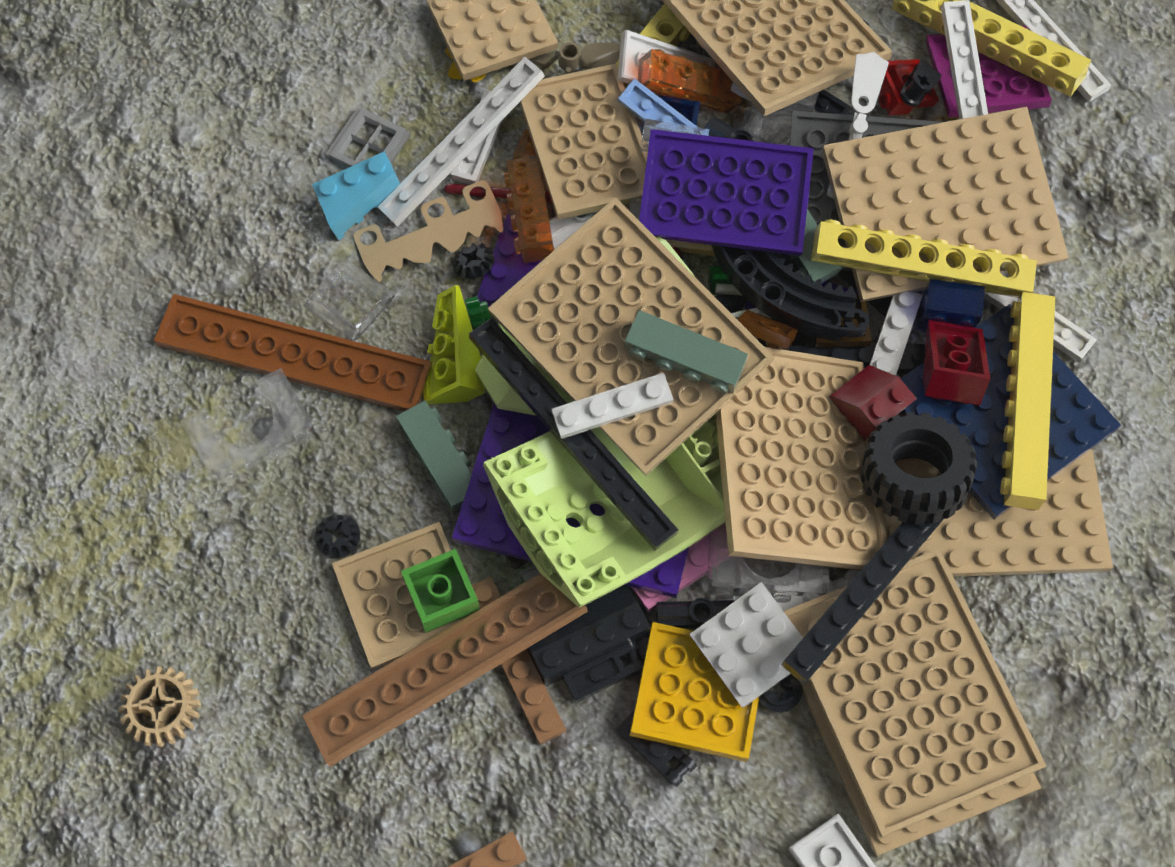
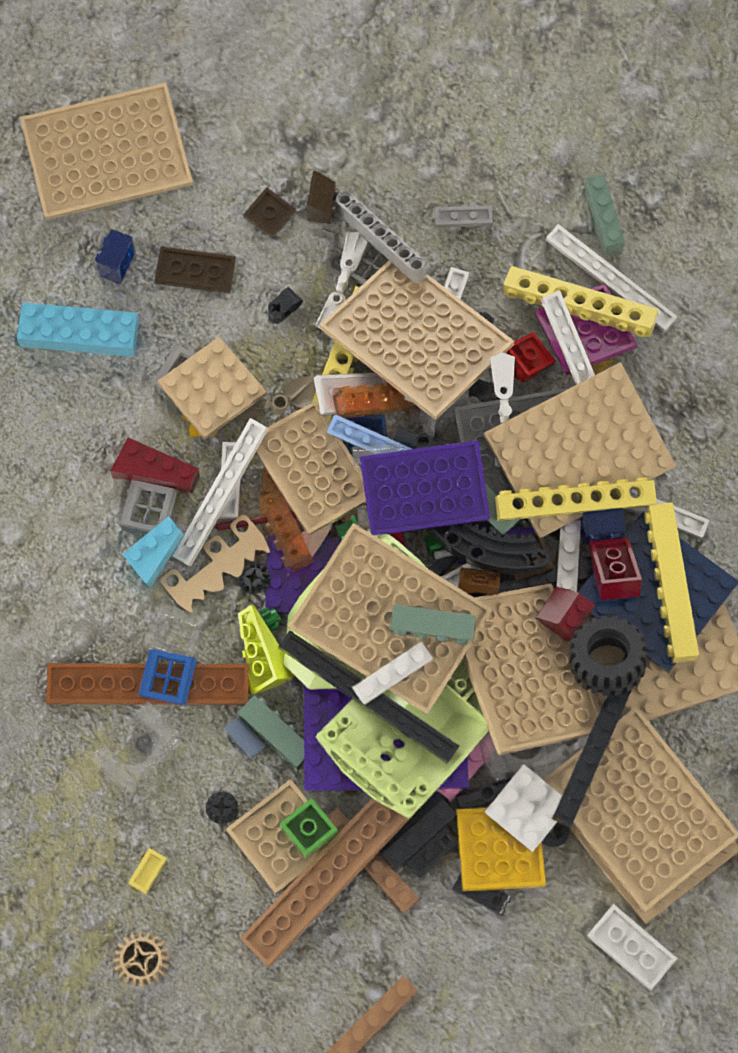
camera: 15 degrees left, 5 degrees up
black piece [900,59,942,107] -> none
none -> dark red wedge [110,437,200,493]
none -> light yellow tile [128,848,167,894]
none -> blue piece [138,649,197,706]
none -> sand blue slope [224,717,266,760]

